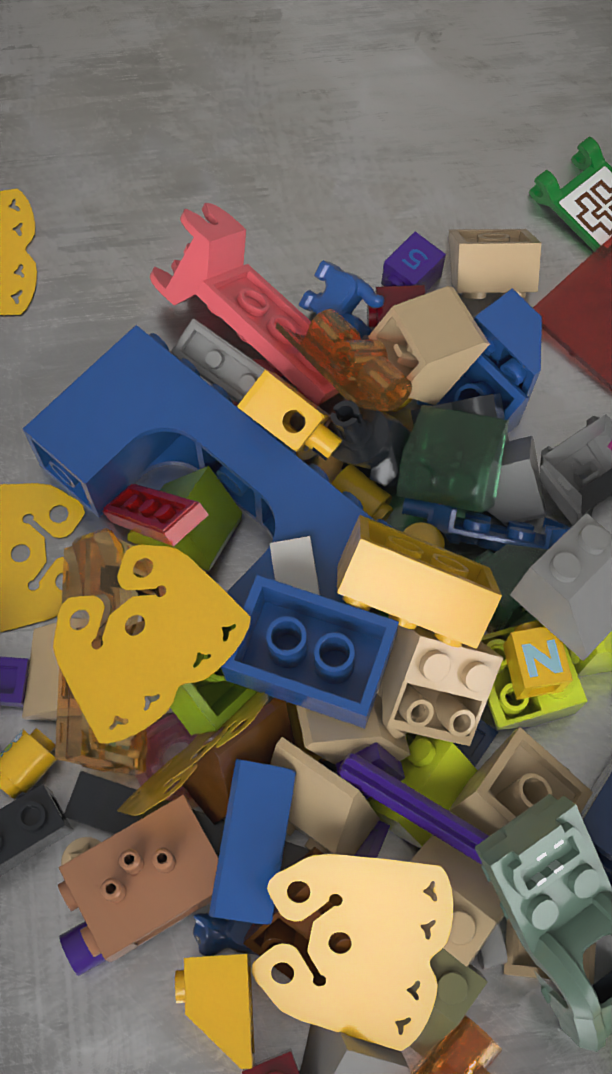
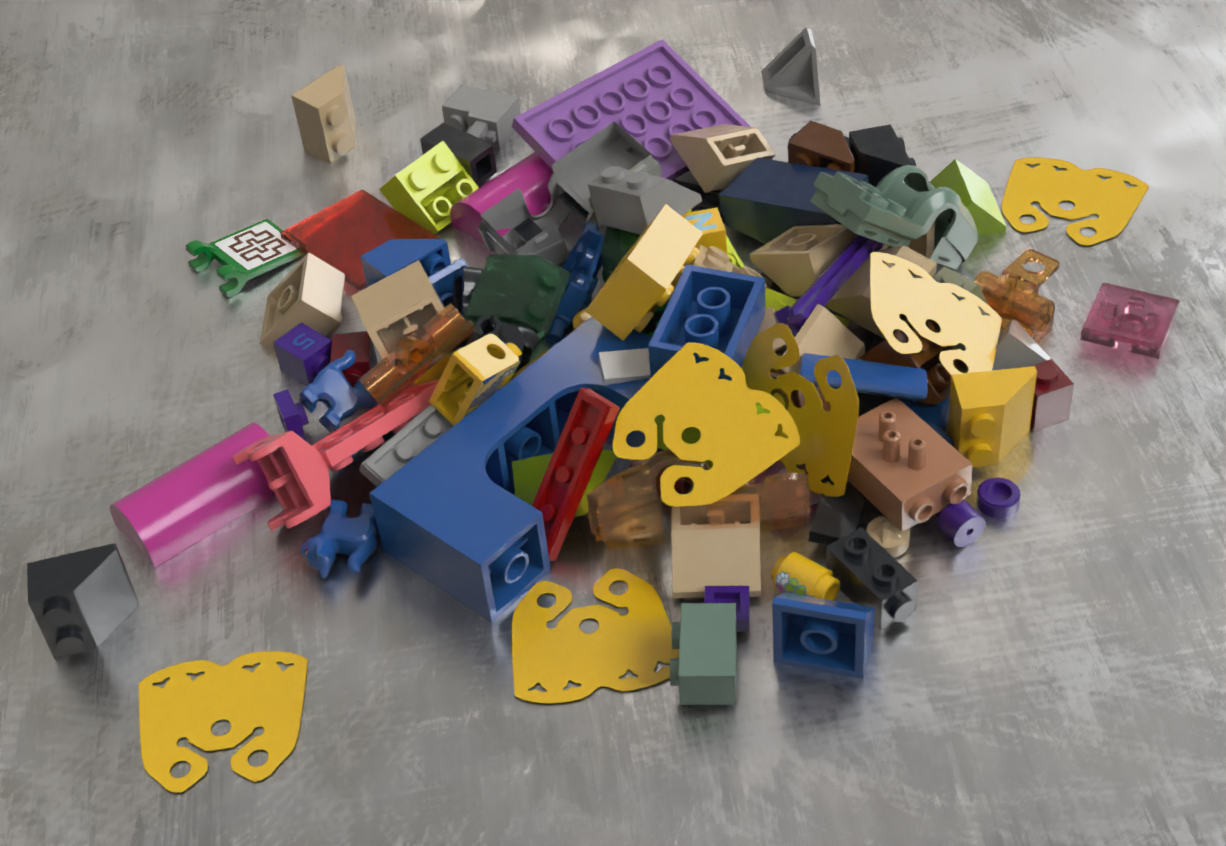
camera: 85 degrees left, 25 degrees down
none -> black slope [27,543,139,658]
none -> dark pink brick [110,423,275,568]
none -> dark purple plate [273,389,309,442]
none -> blue animal [300,500,379,579]
none -> dark purple tile [976,478,1021,519]

